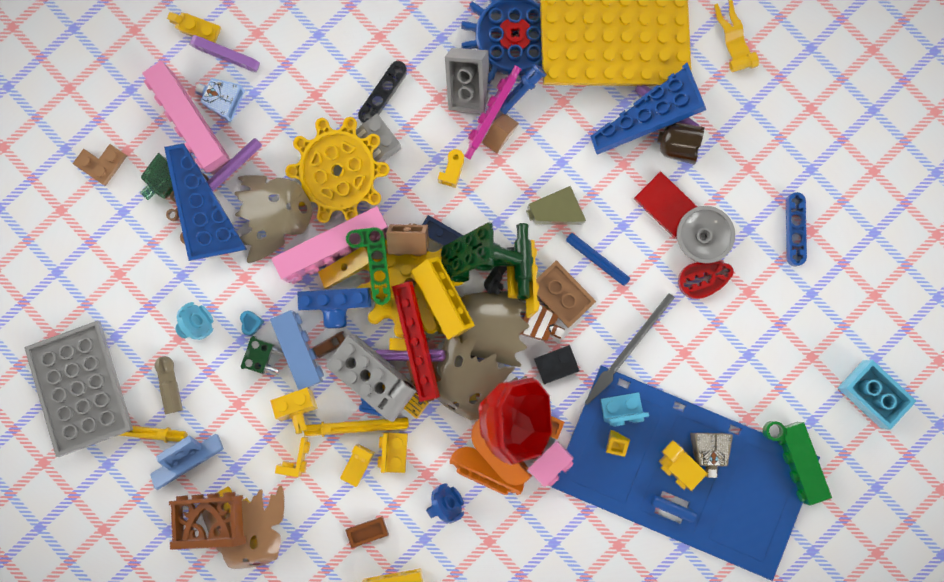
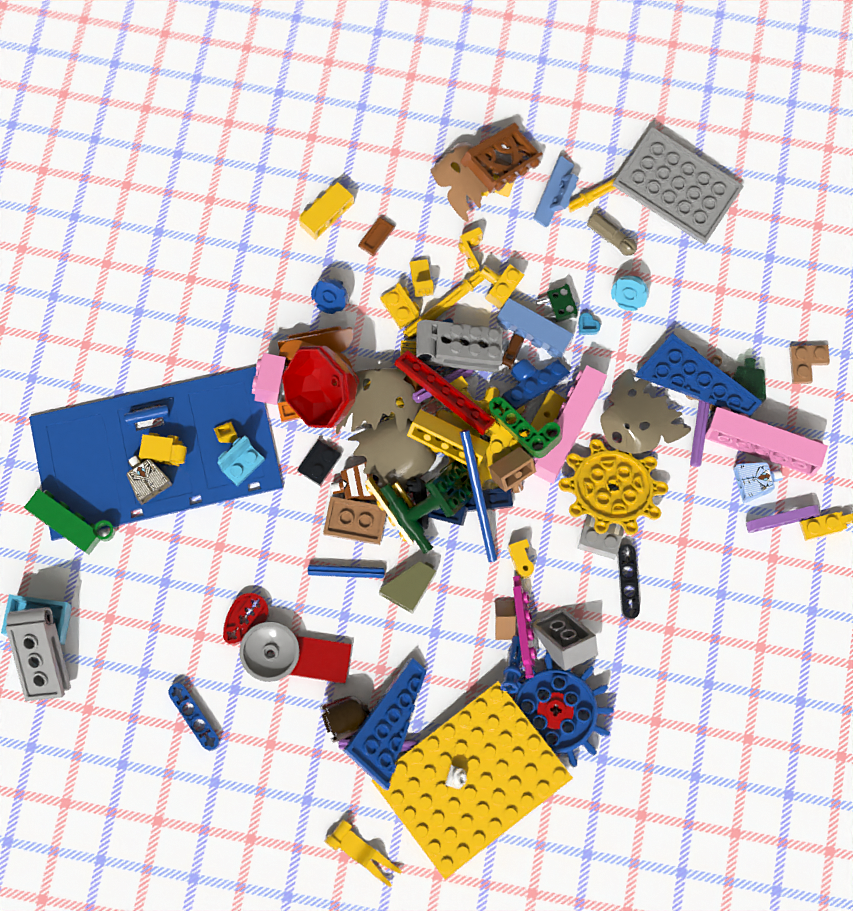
camera: 140 degrees right, 10 degrees down
dark grey piece [585,293,675,405] -> none
none -> light grey hinge [6,607,71,701]
none -> white plate [445,765,467,789]
none -> blue piece [460,430,497,562]

